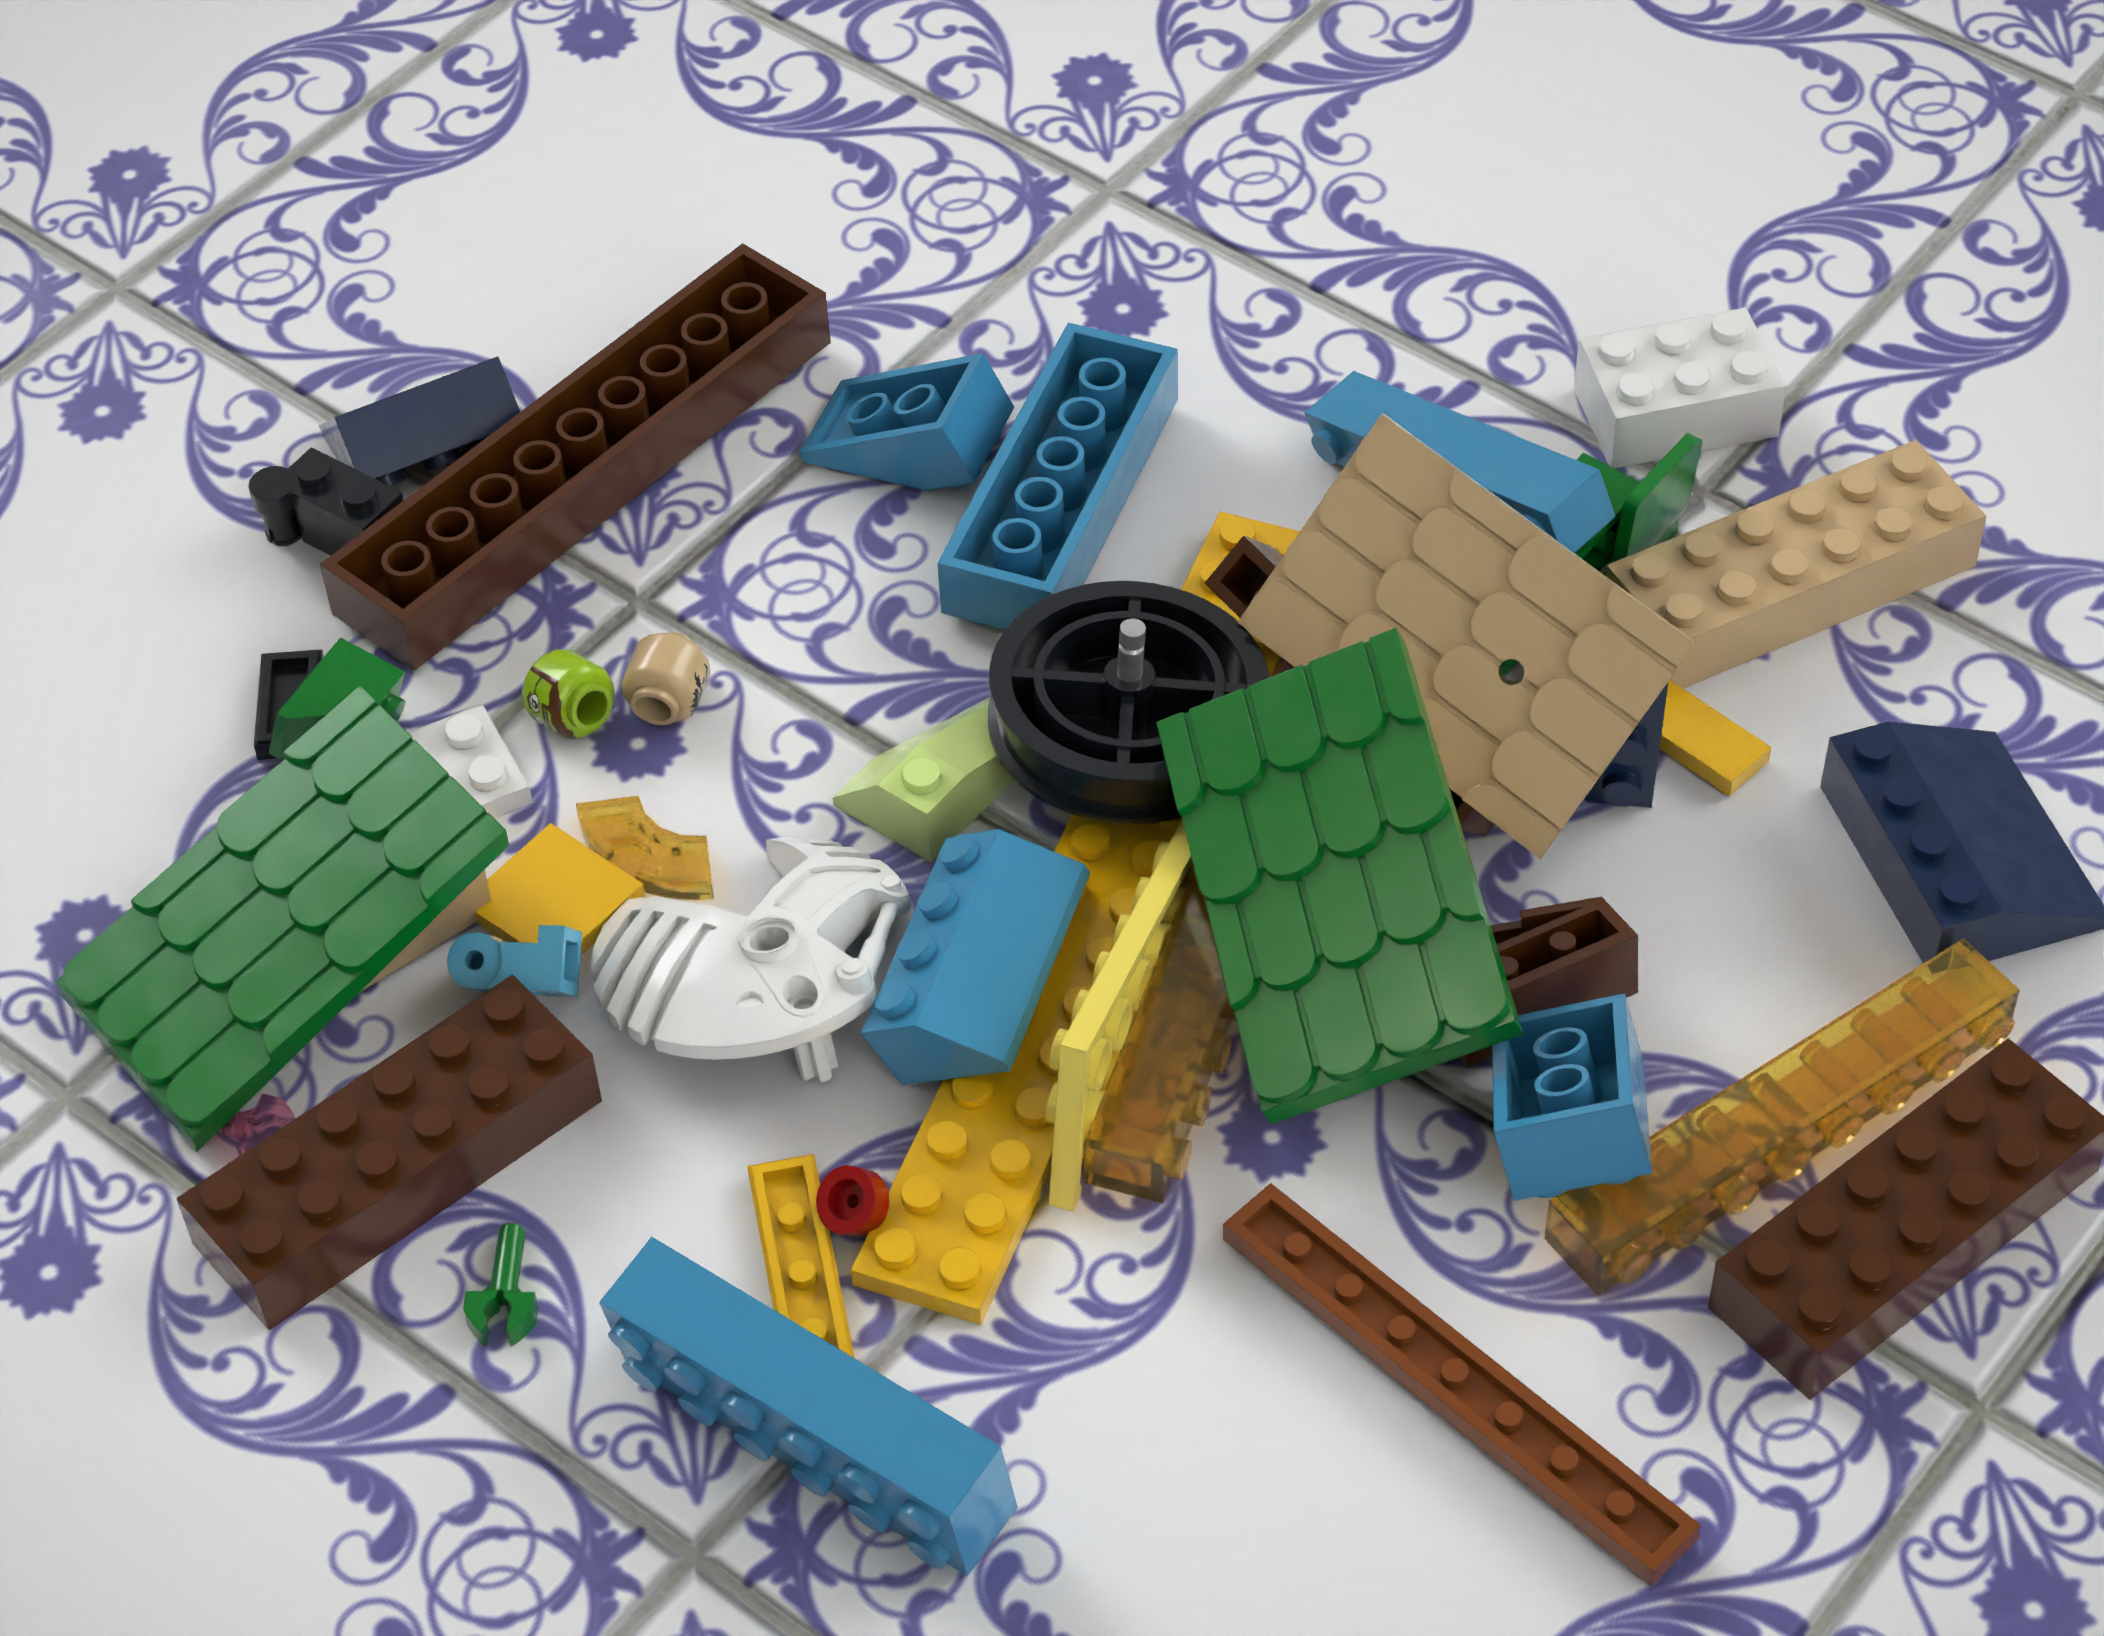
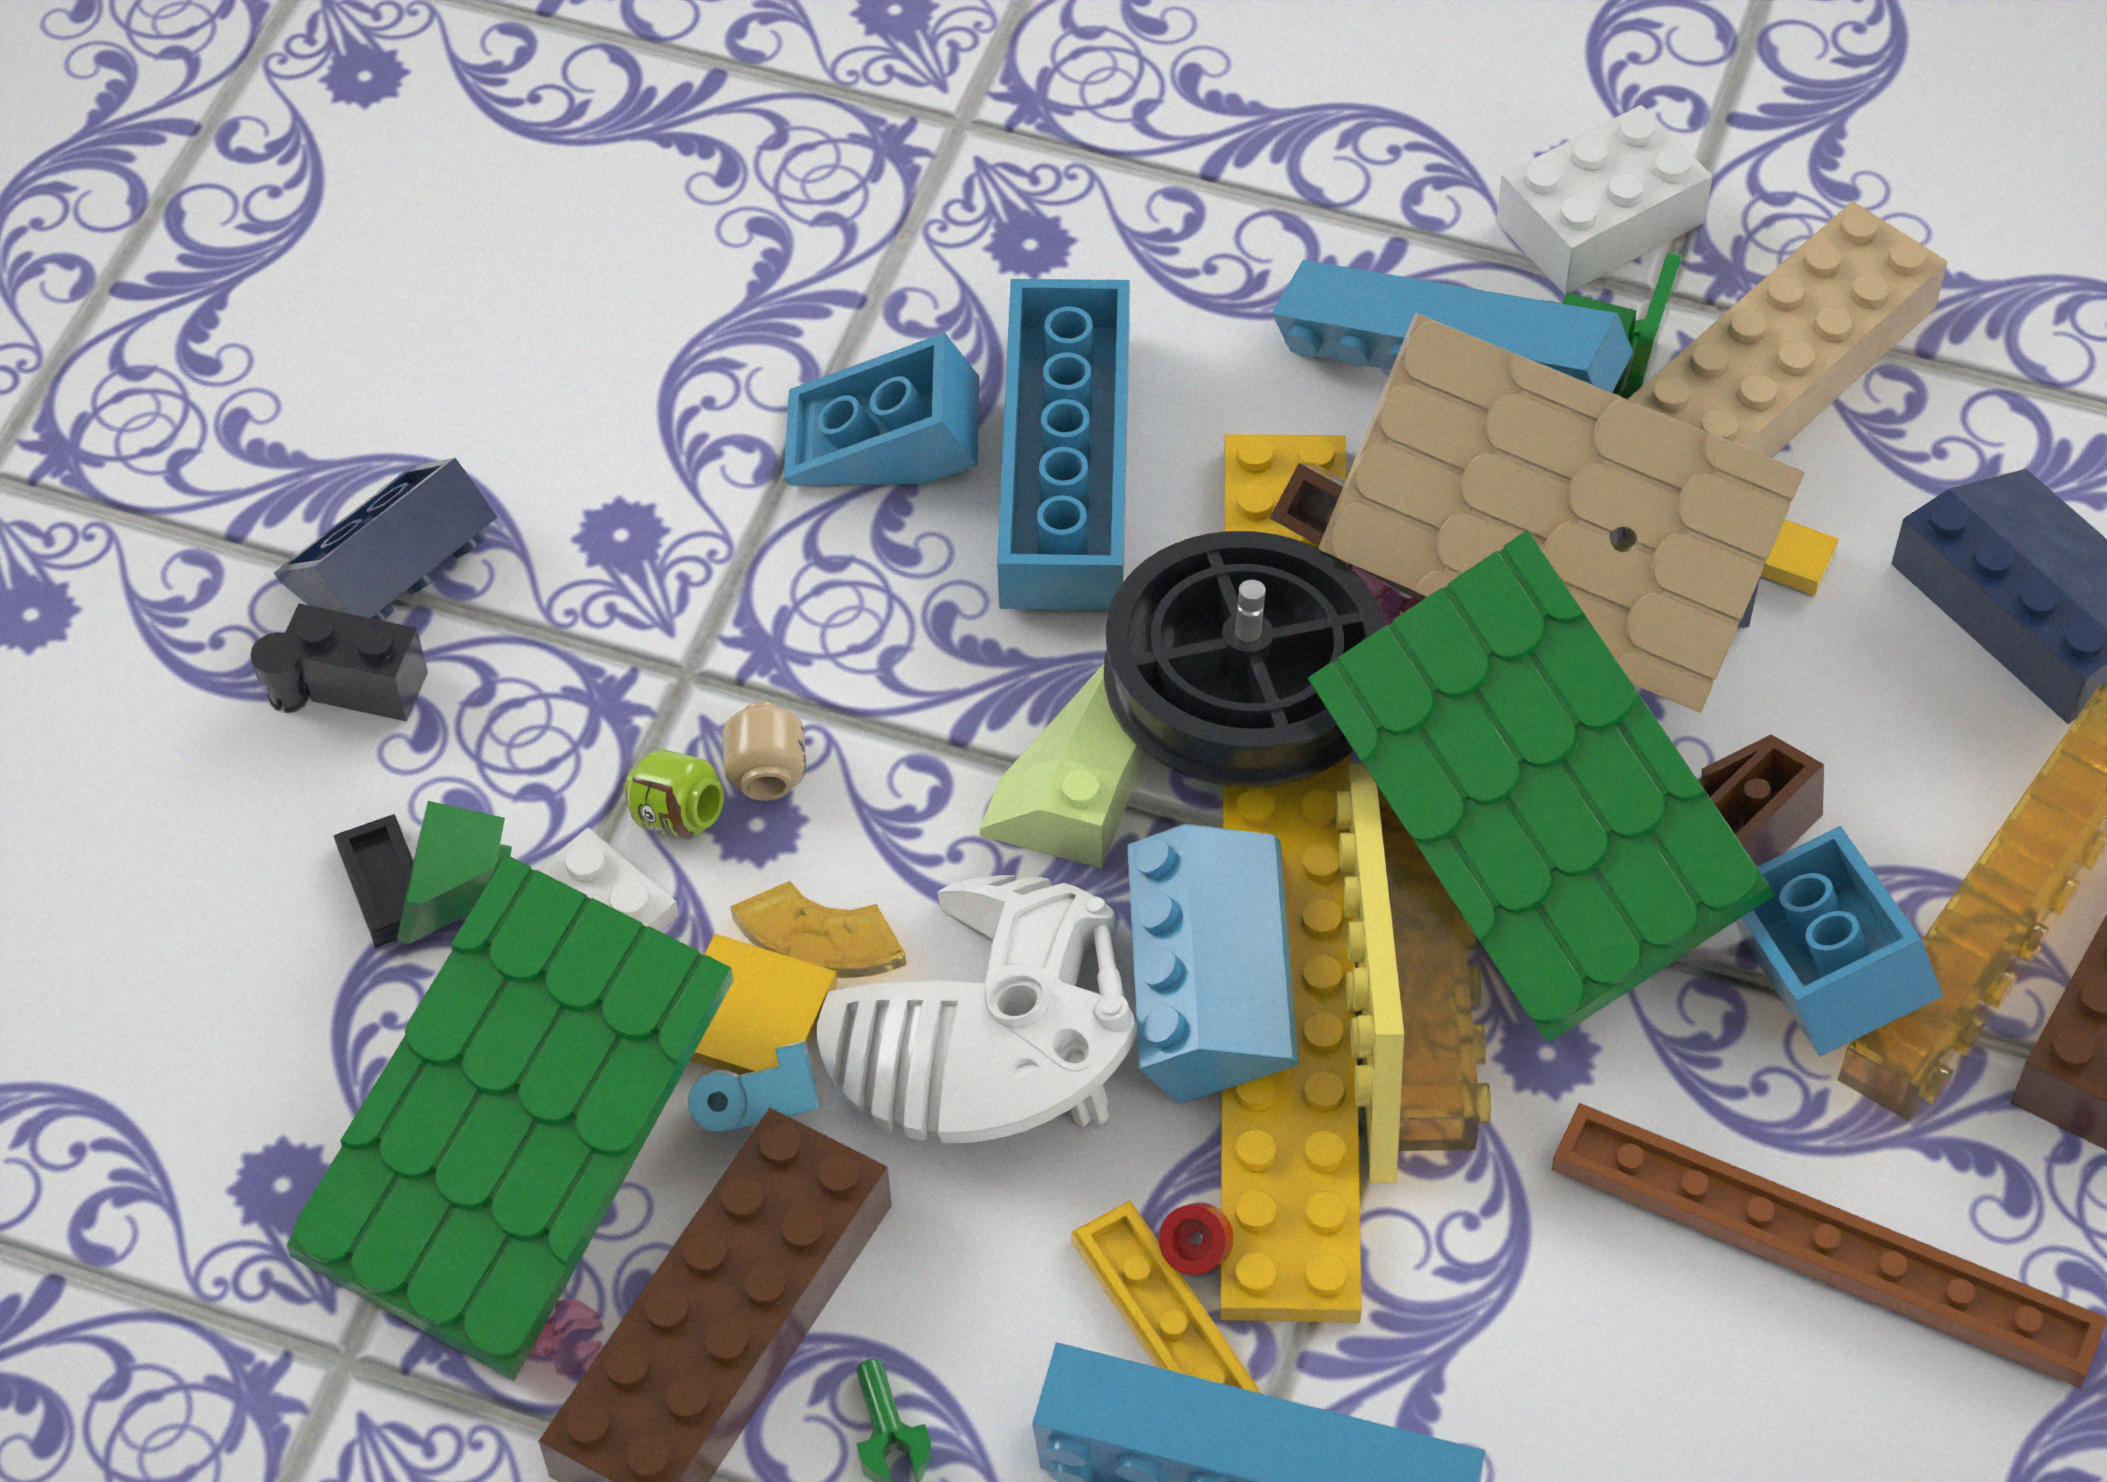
camera: 20 degrees left, 5 degrees up
reddish brown brick [319,243,831,671] -> none

